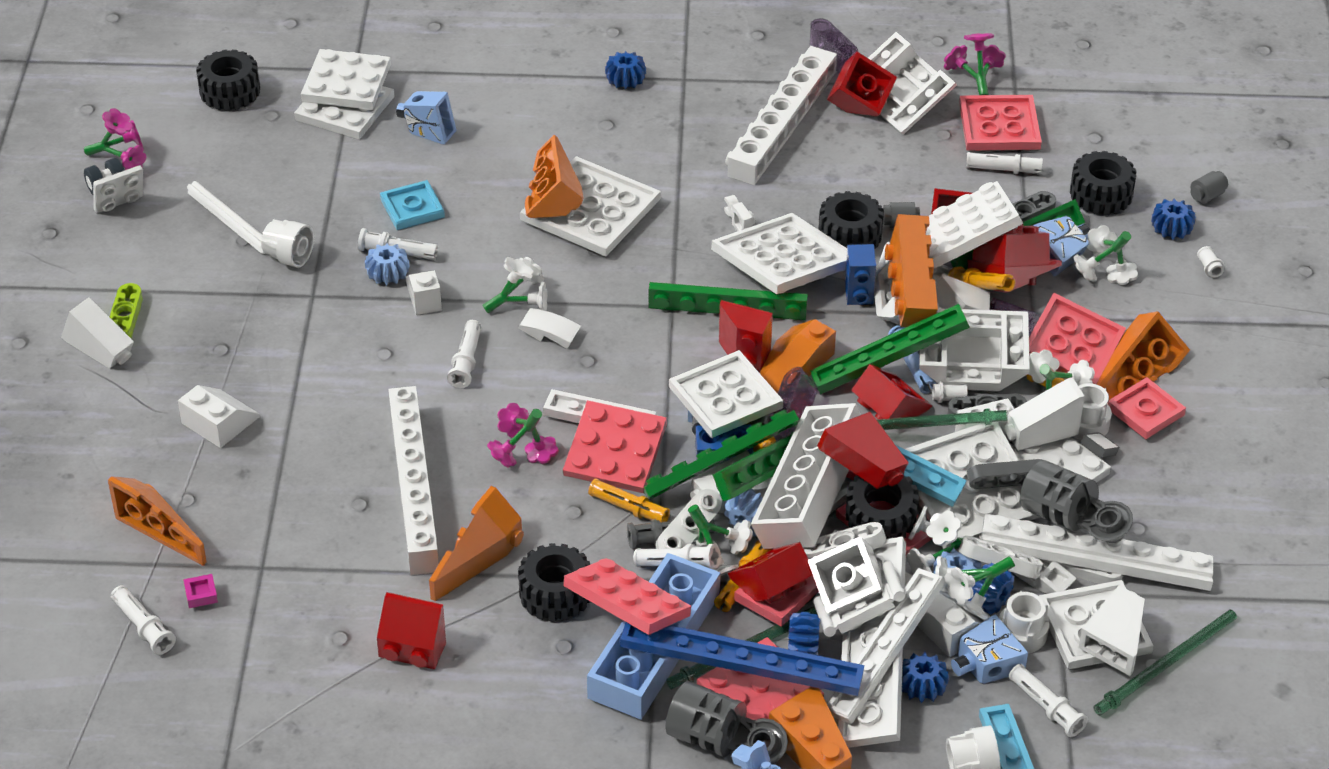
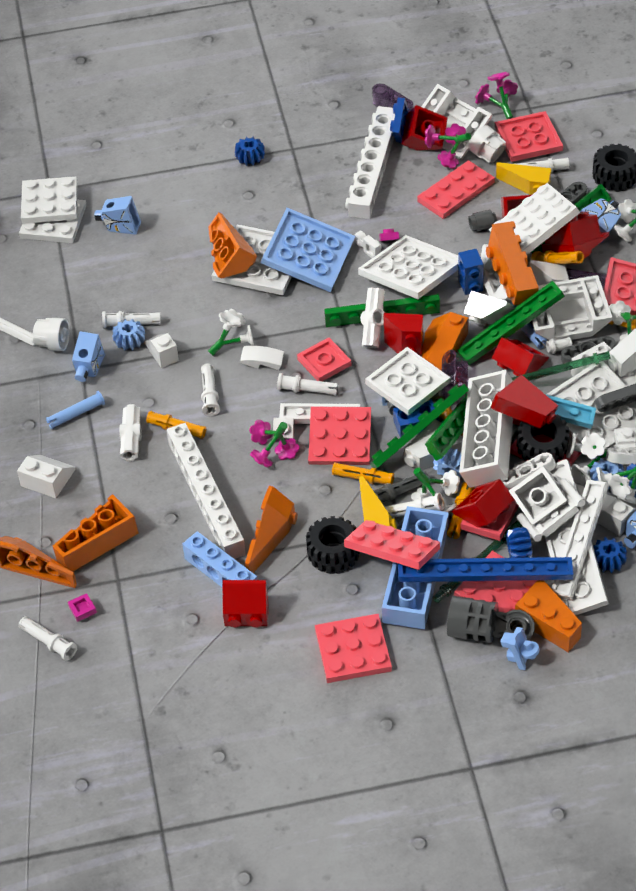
camera: 10 degrees left, 5 degrees up
medium azure tile [380,180,445,230] -> none
white plate [656,488,722,549] -> none
black tyre [818,191,884,249] -> none
none -> light blue pin [46,391,105,429]
none -> orange wedge [53,494,139,572]
none -> light blue torso [72,331,105,382]
none -> white piece [119,404,142,461]
none -> light orange pin [146,411,206,439]
none -> light blue brick [182,531,258,587]
none -> light blue plate [261,208,355,292]
none -> white plate [273,418,294,438]
none -> white pin [277,373,338,396]
none -> coral plate [297,338,352,381]
none -> coral plate [315,614,392,683]
none -> yellow slope [359,476,397,529]
none -> white piece [360,288,385,348]
none -> dark pink plate [379,228,399,241]
none -> blue plate [390,97,409,143]
none -> coral plate [417,160,495,219]
none -> dark pink plant [425,123,471,169]
none -> white slope [464,291,516,327]
none -> white piece [468,125,506,163]
none -> yellow slope [496,162,551,195]

